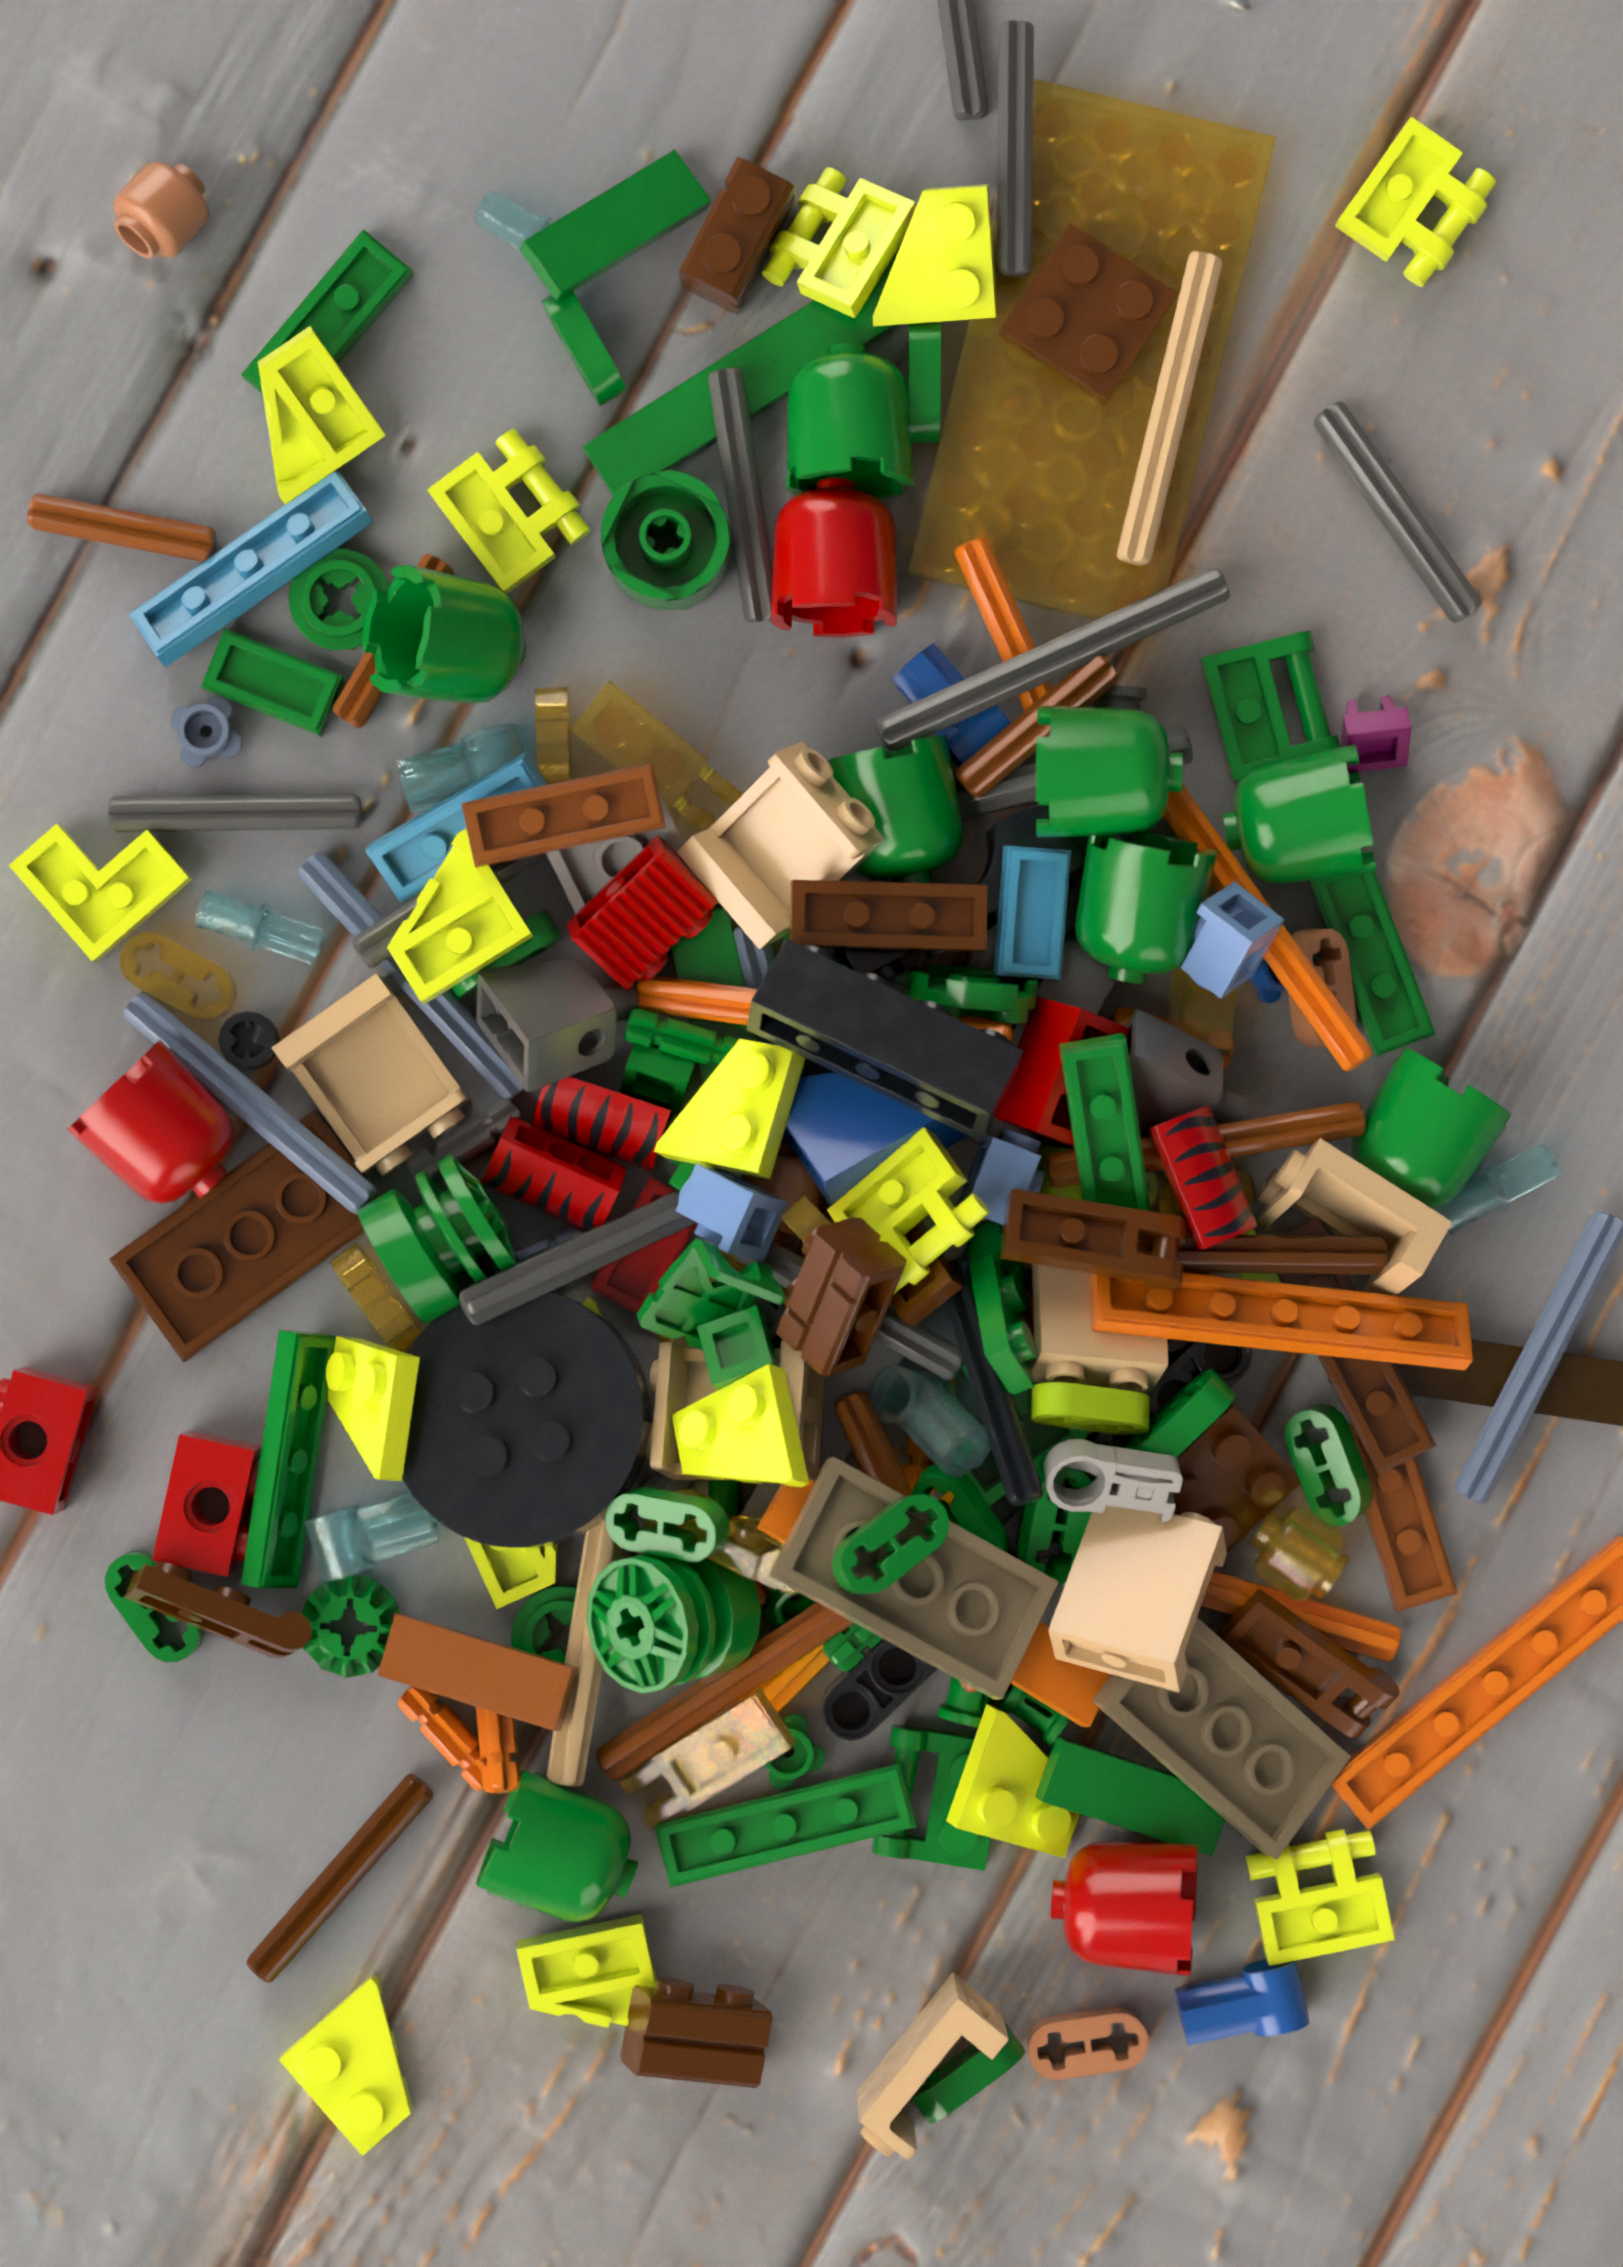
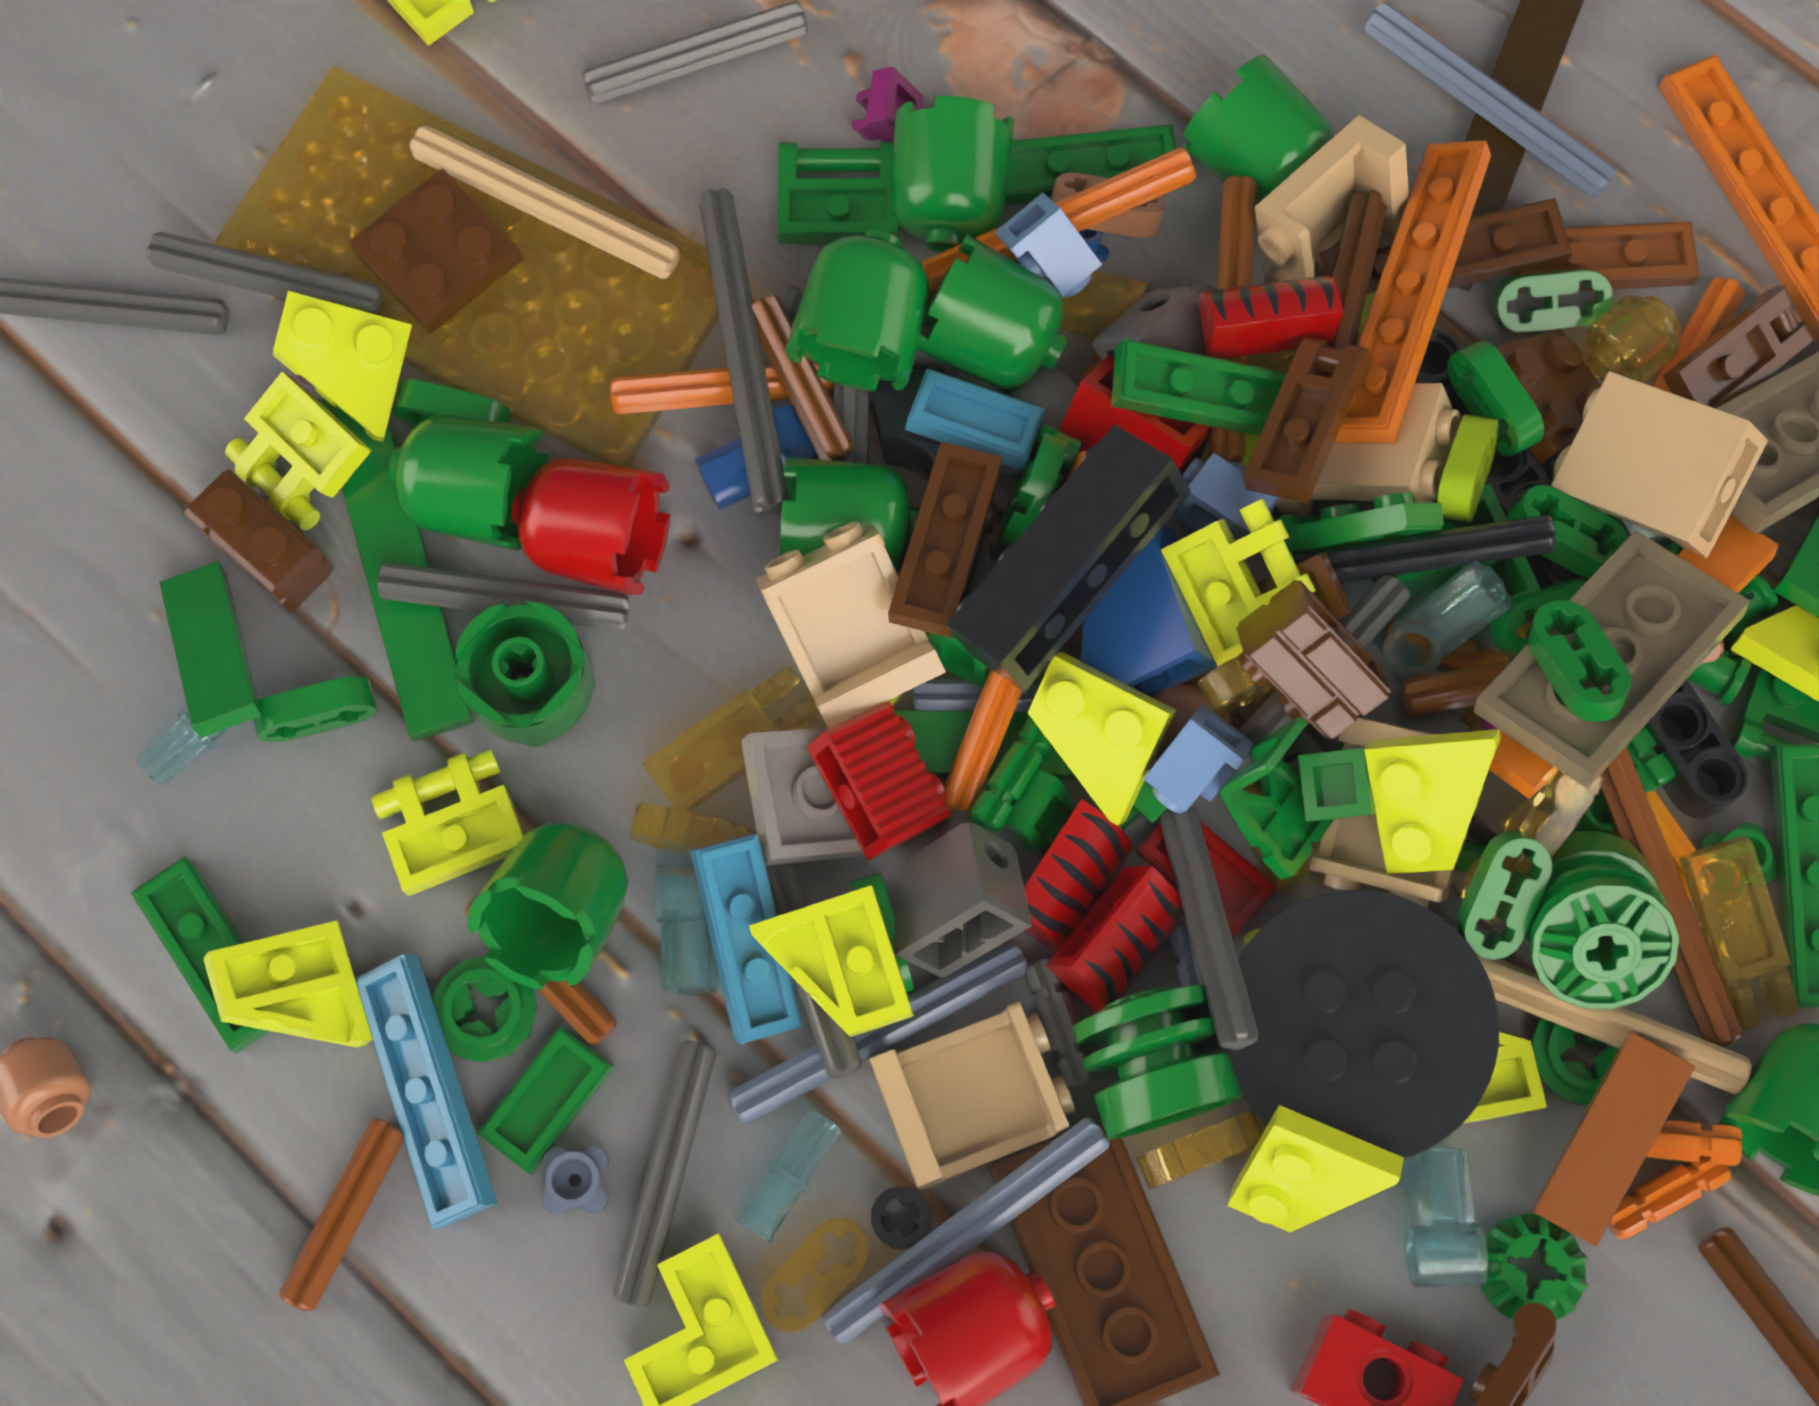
camera: 70 degrees left, 15 degrees down
green tile [241,1330,335,1589] -> none
dark orange tile [461,763,666,868] -> none
light grey piece [1043,1439,1183,1522] -> none
clear light blue axle [1434,1145,1559,1235] -> none

